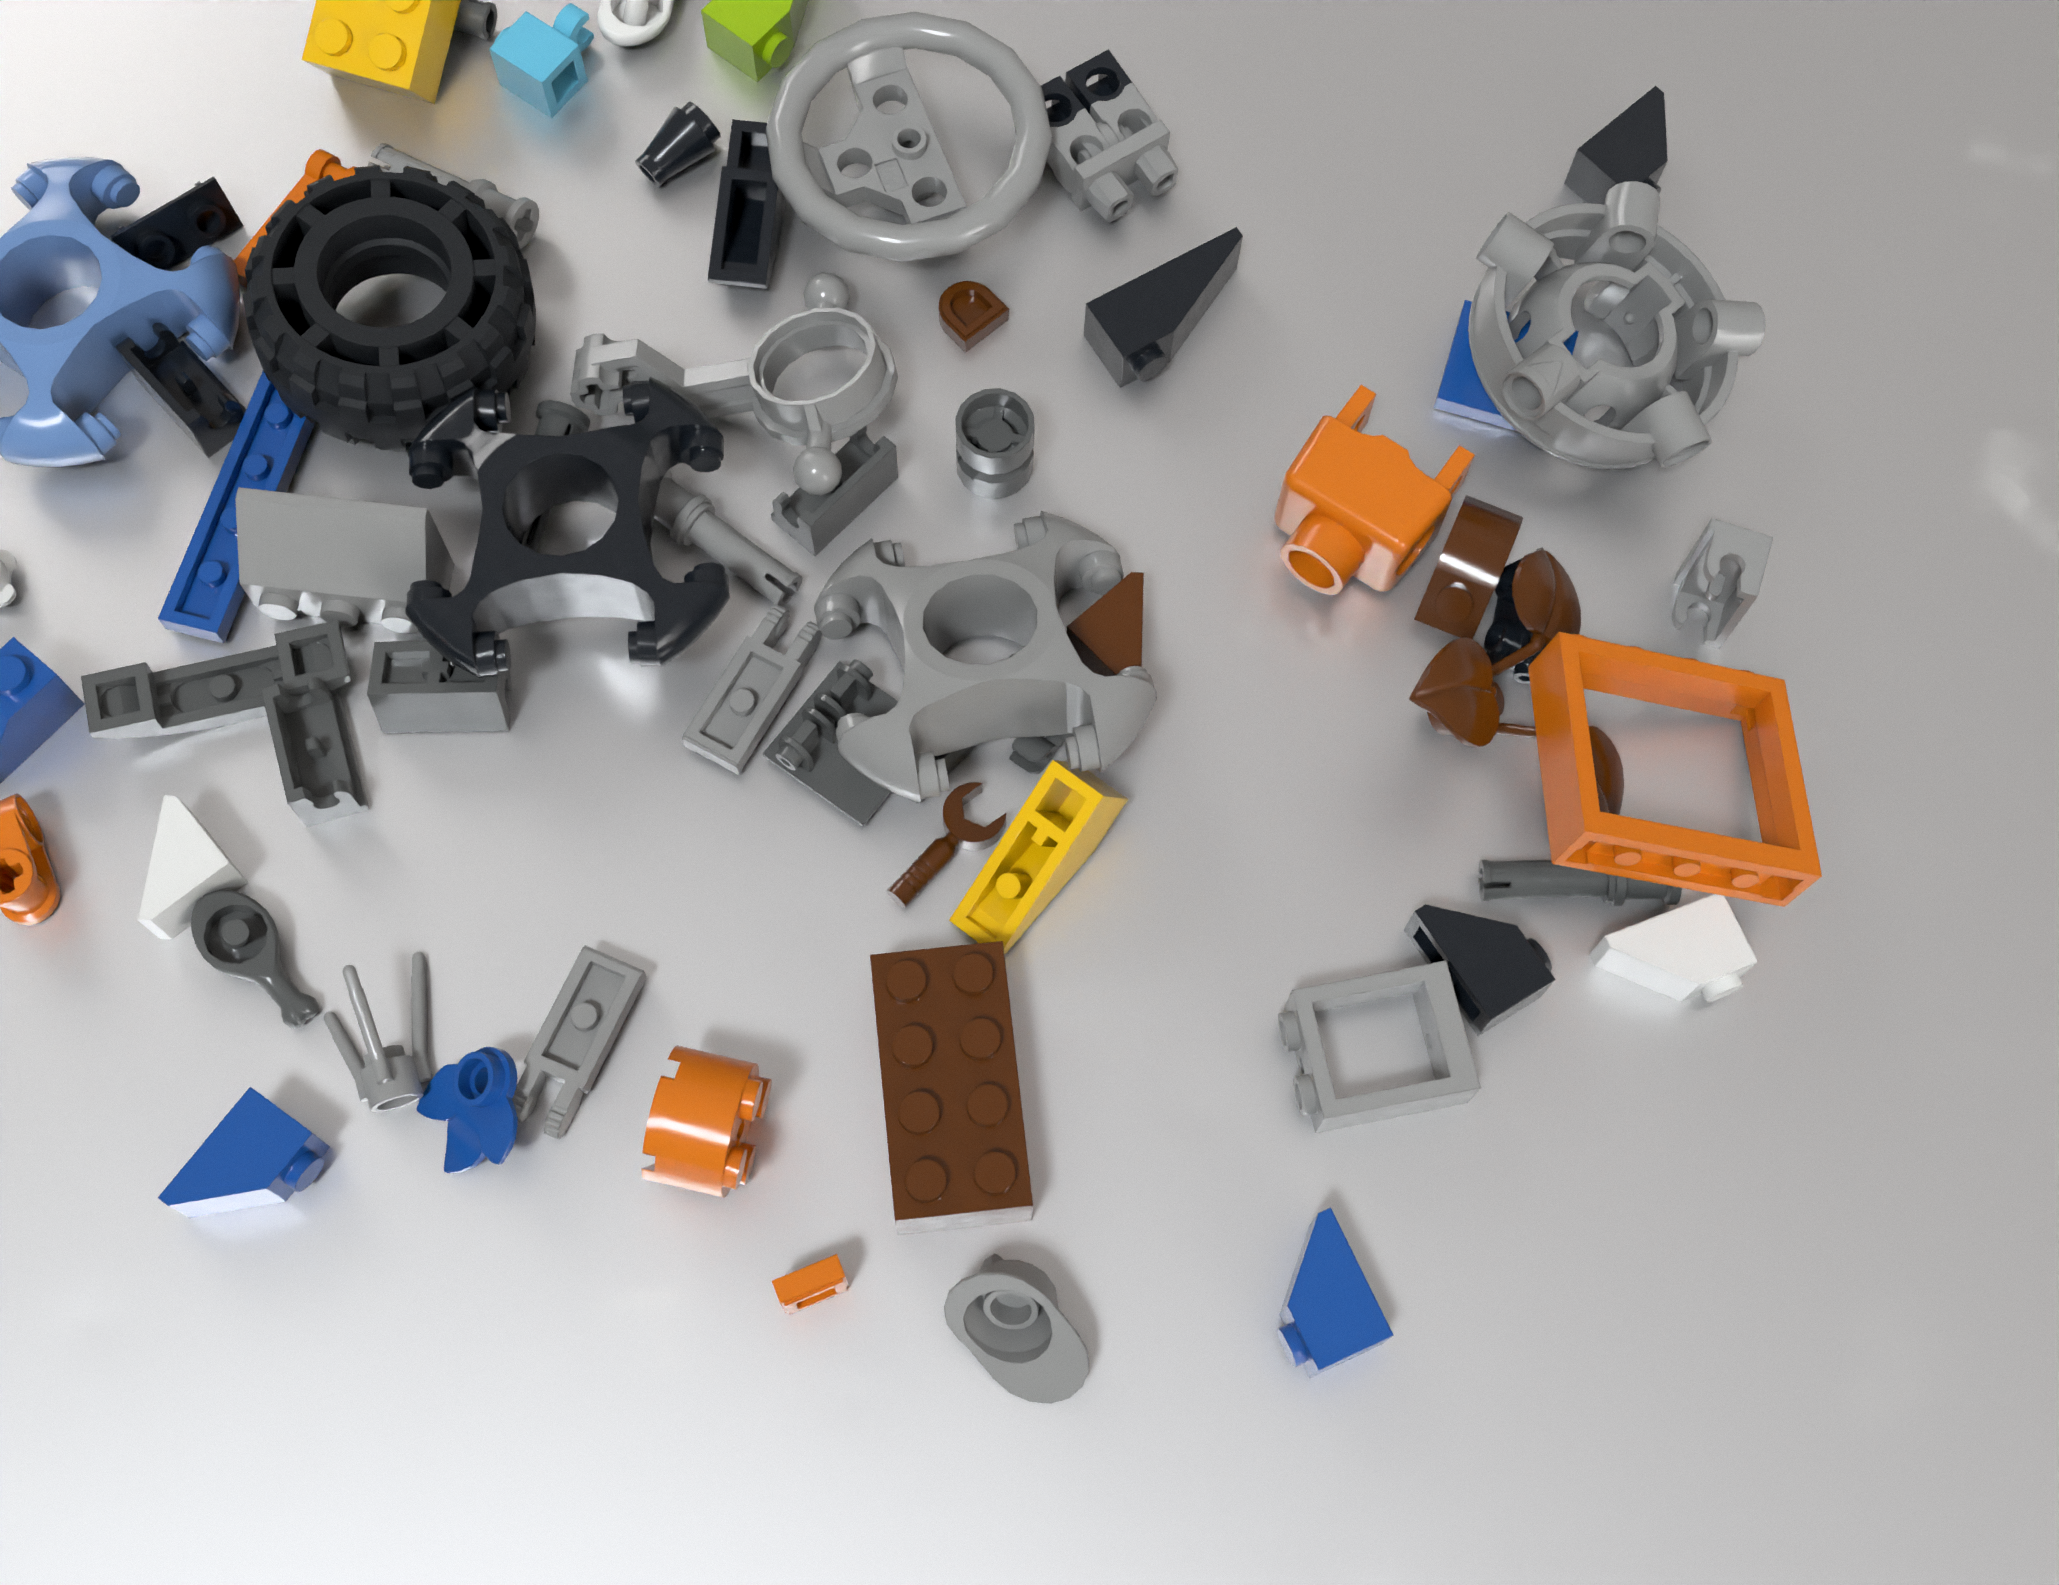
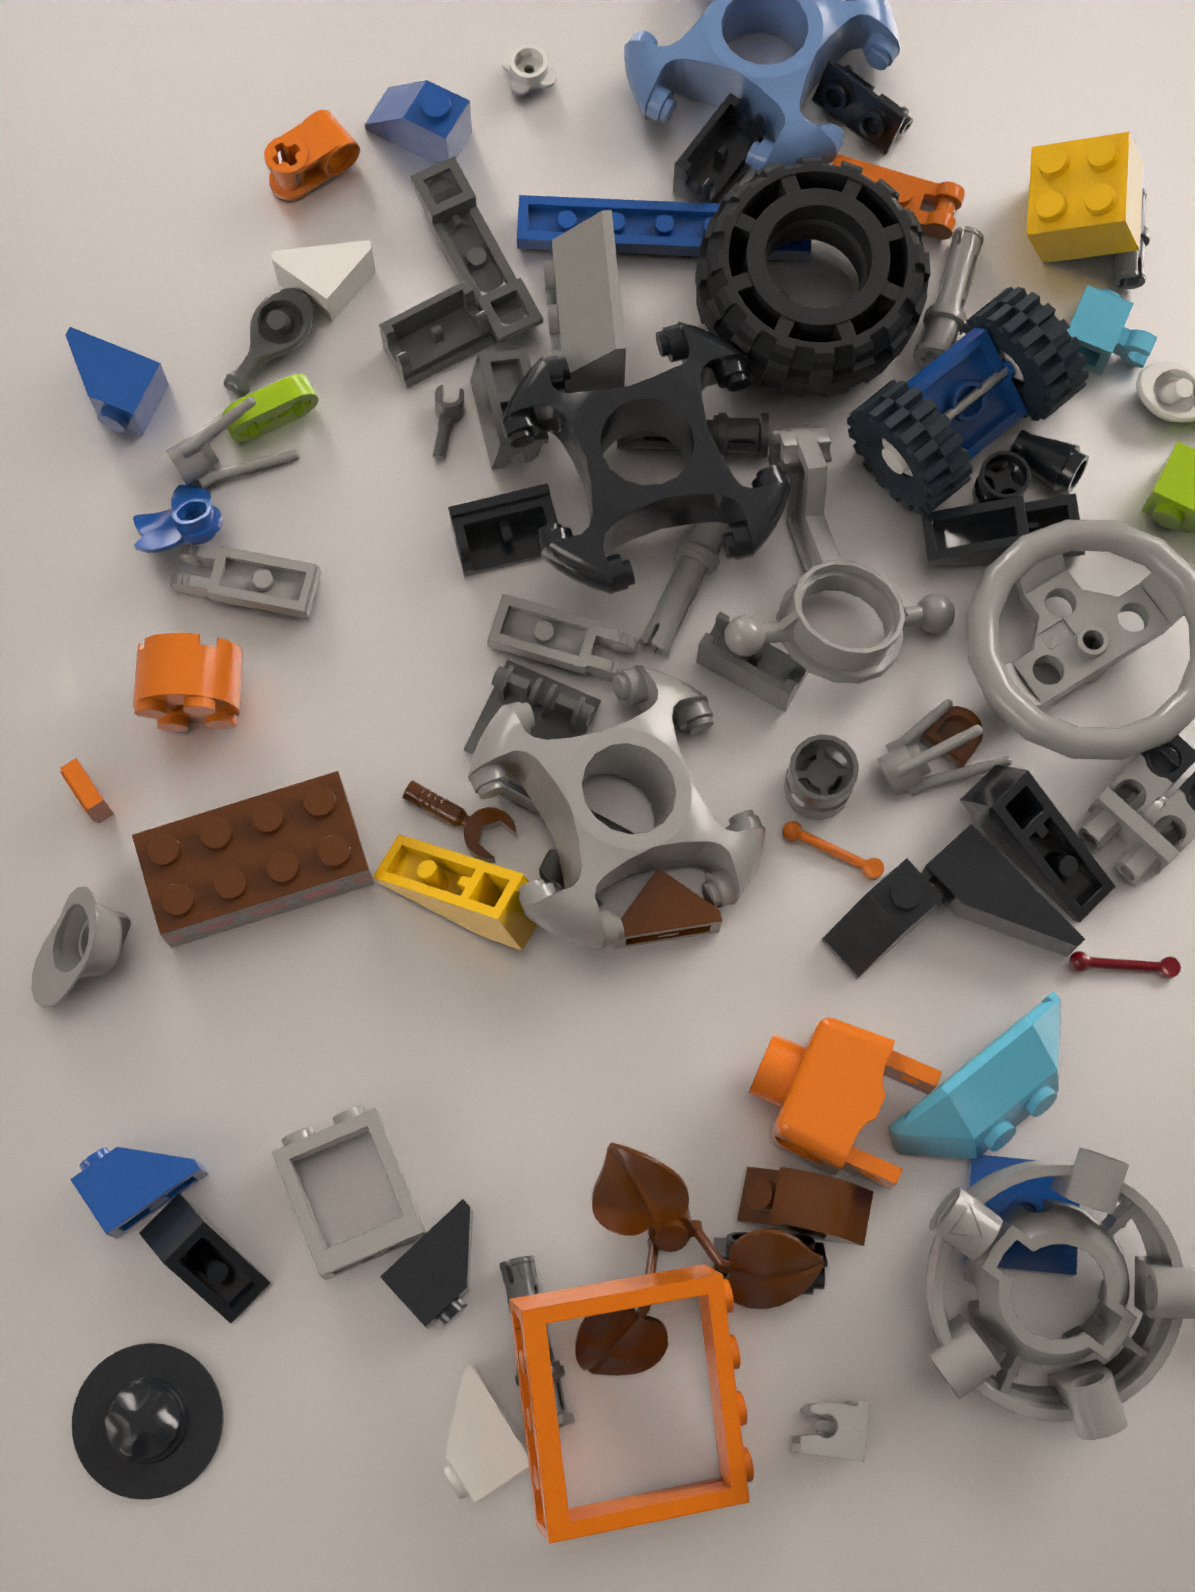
camera: 80 degrees right, 5 degrees up
none -> black hat [72,1343,224,1500]
none -> black slope [139,1193,270,1323]
none -> lime beam [222,374,319,443]
none -> dark grey hand [432,385,465,459]
none -> black hinge [448,483,558,577]
none -> orange hinge [782,821,885,880]
none -> black slope [821,858,944,979]
none -> black plate [847,287,1089,515]
none -> light grey plant [877,699,1012,796]
none -> medium azure wedge [888,992,1062,1159]
none -> black slope [960,765,1116,922]
none -> black wheel [972,451,1031,504]
none -> dark red hinge [1069,951,1181,979]

